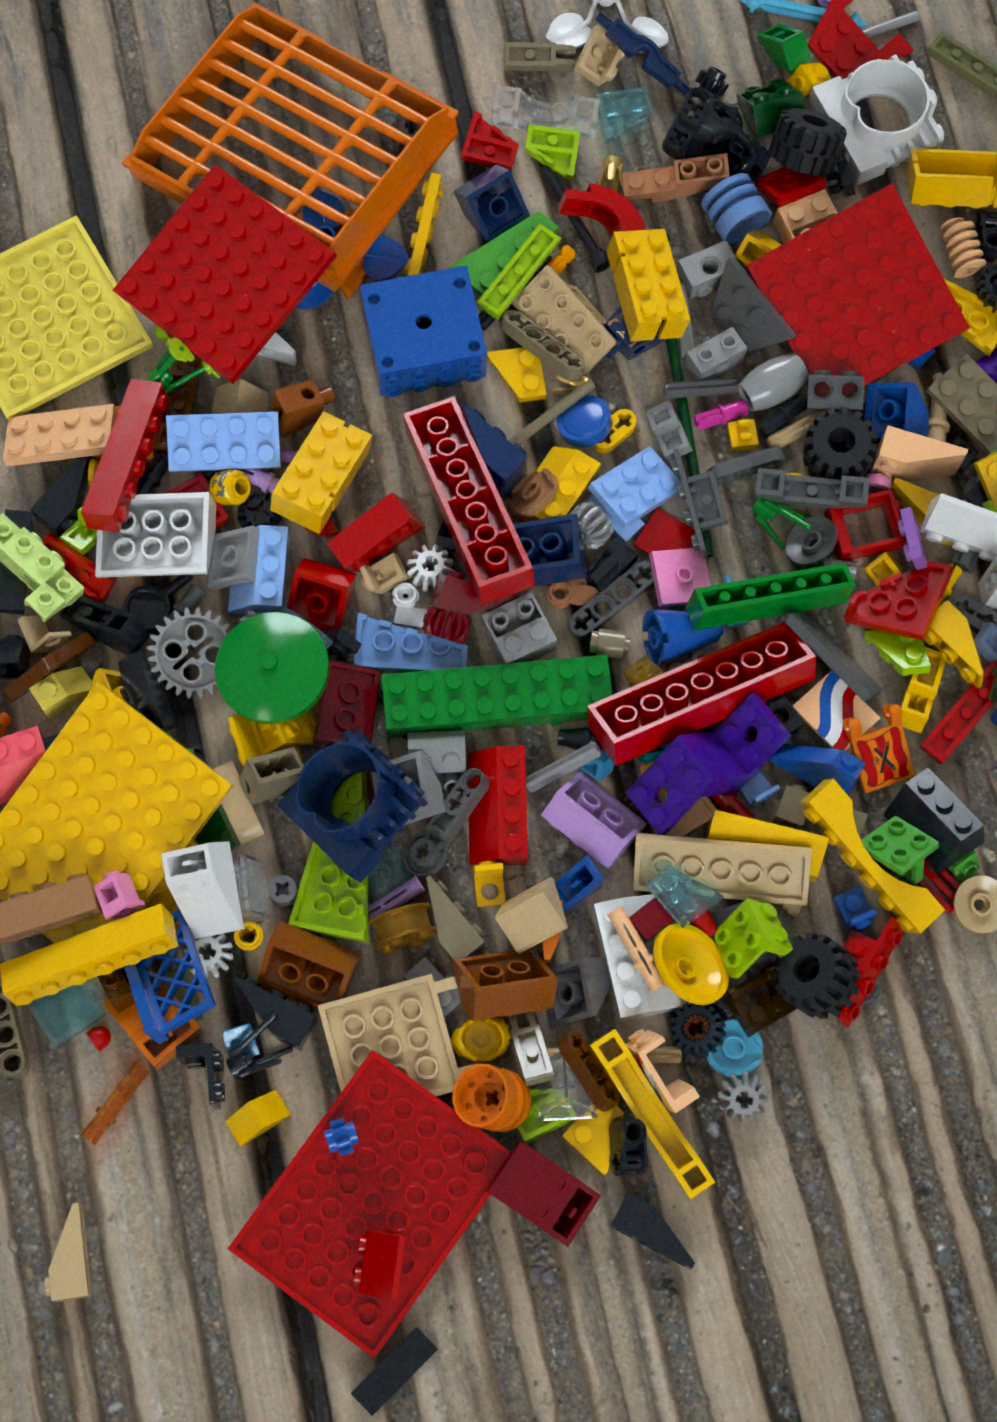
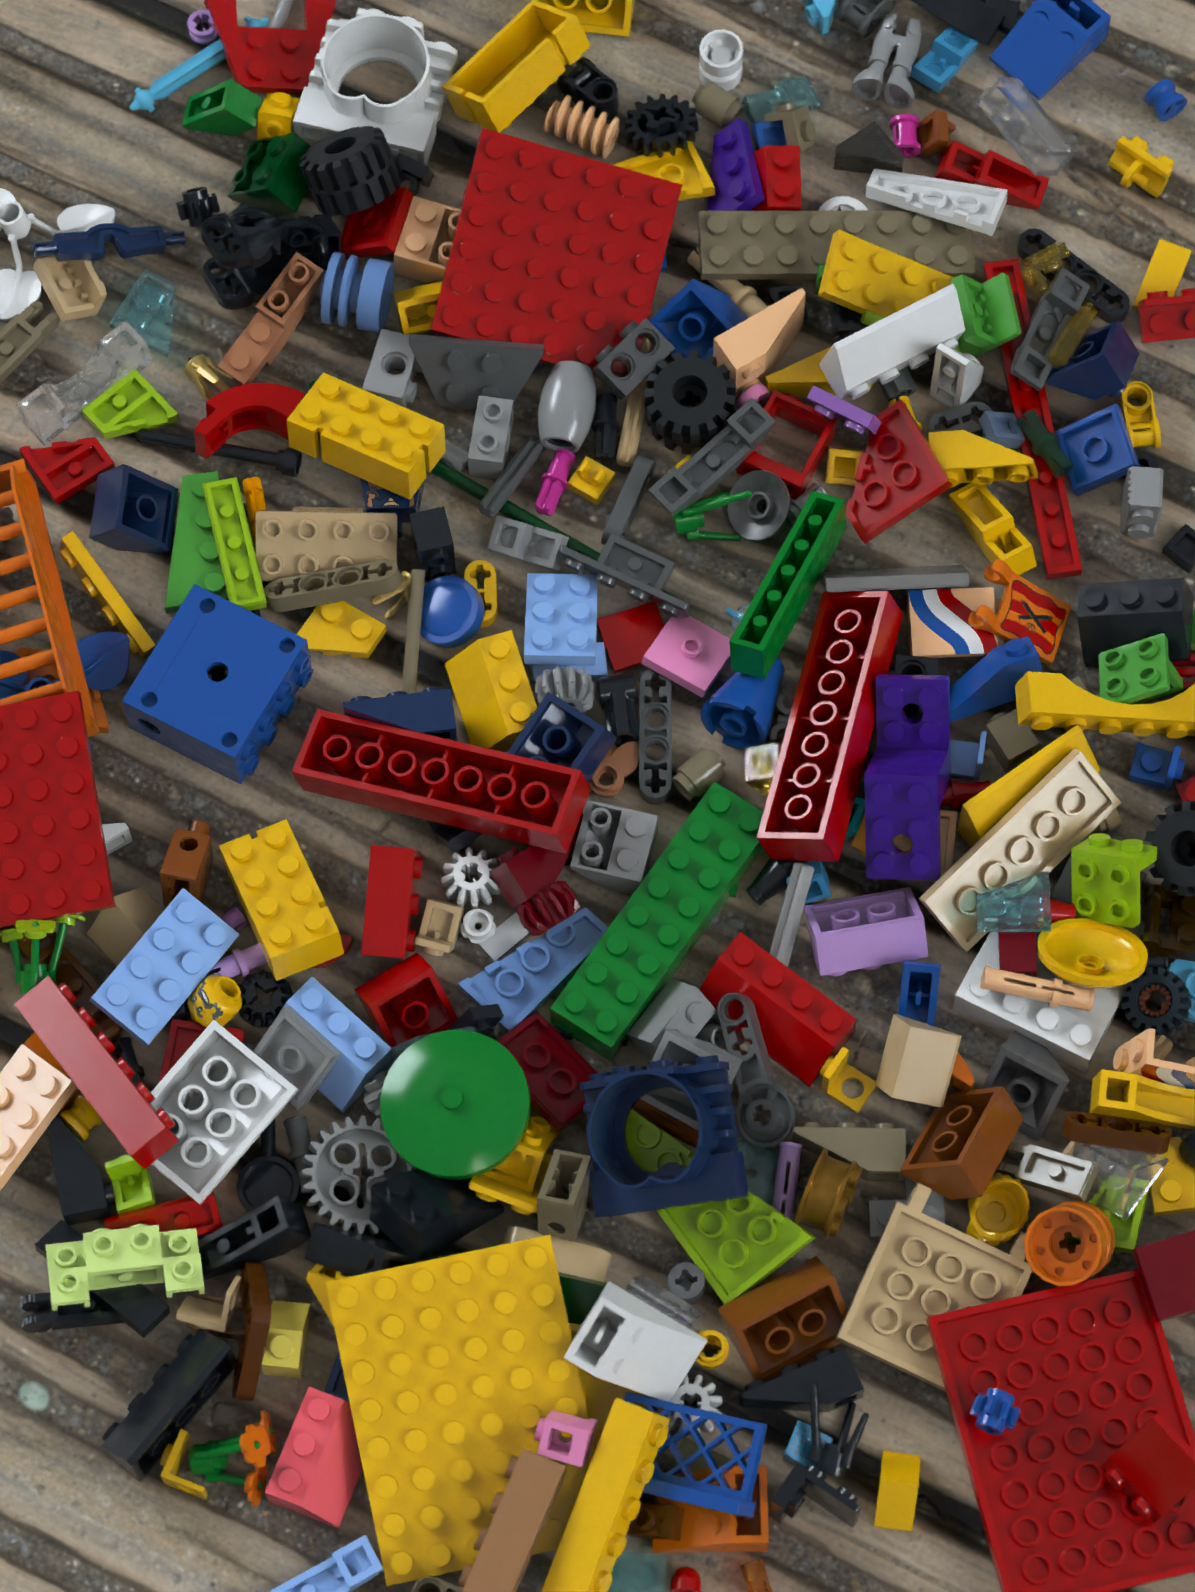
camera: 45 degrees left, 5 degrees down
medium nougat tile [508,469,559,518] -> none
lime wing [864,630,931,676] -> none
none -> black slope [370,1170,505,1262]
none -> black brick [409,506,456,580]

